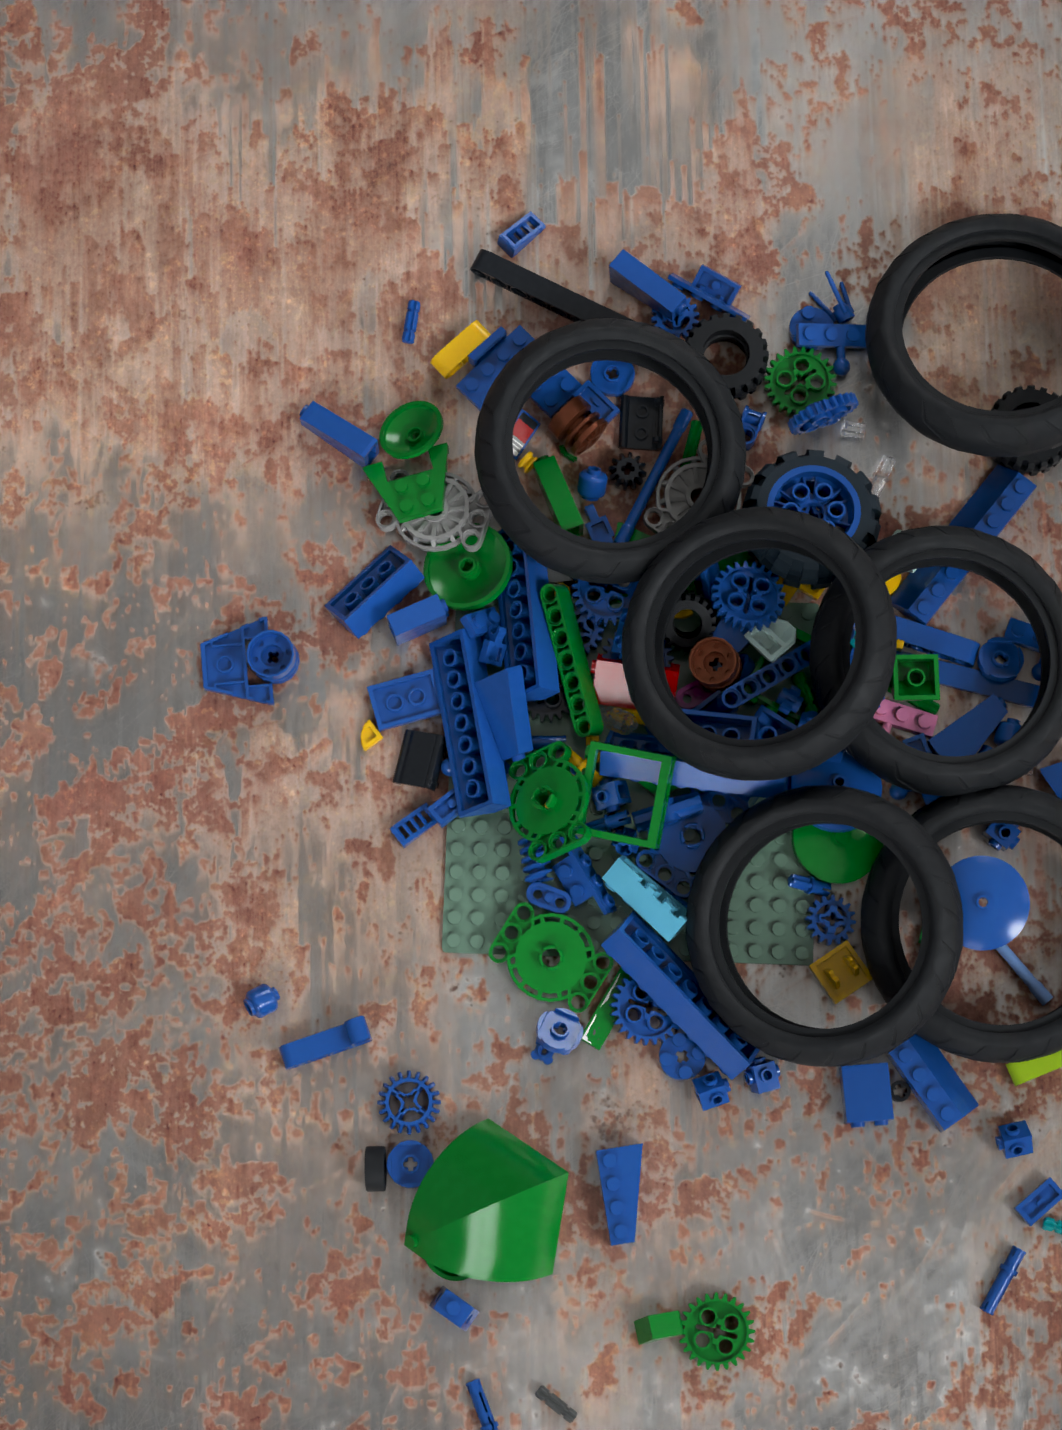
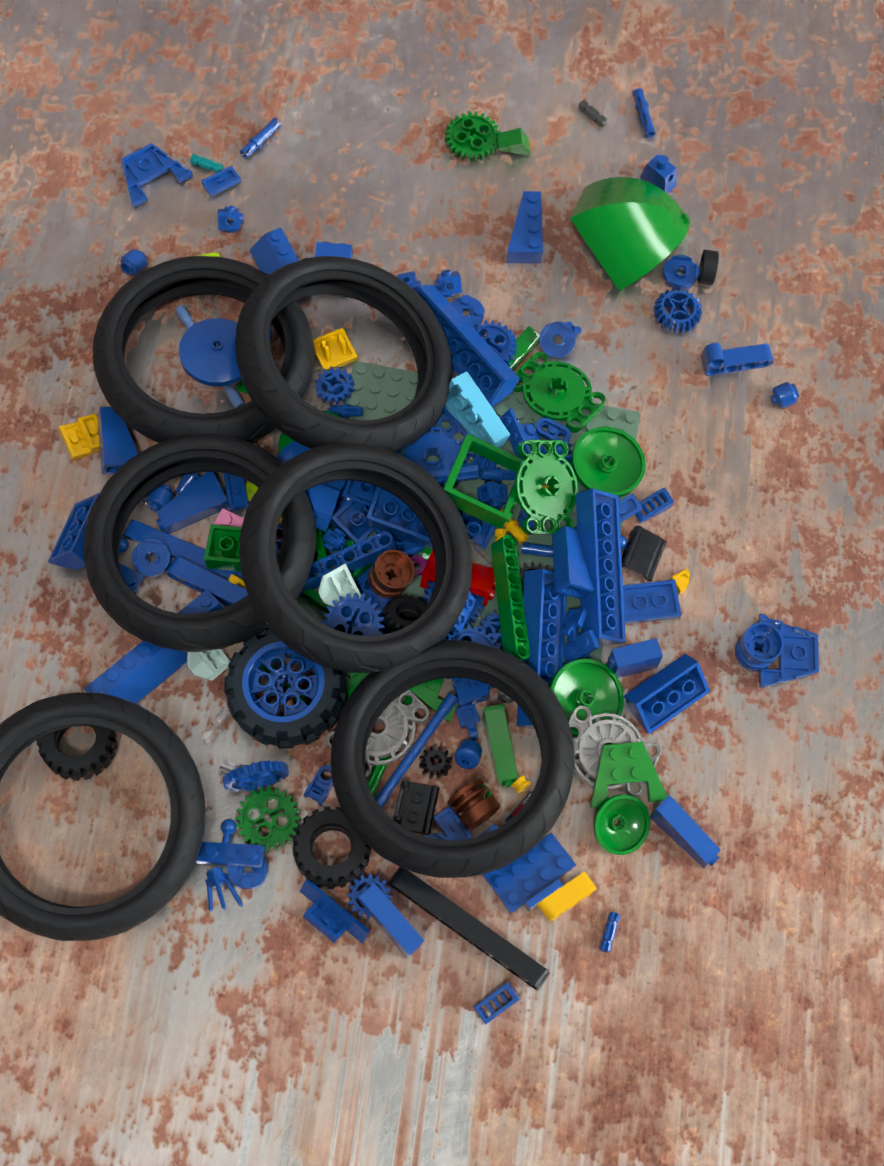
camera: 175 degrees left, 10 degrees down
none -> green dish [571,427,646,498]

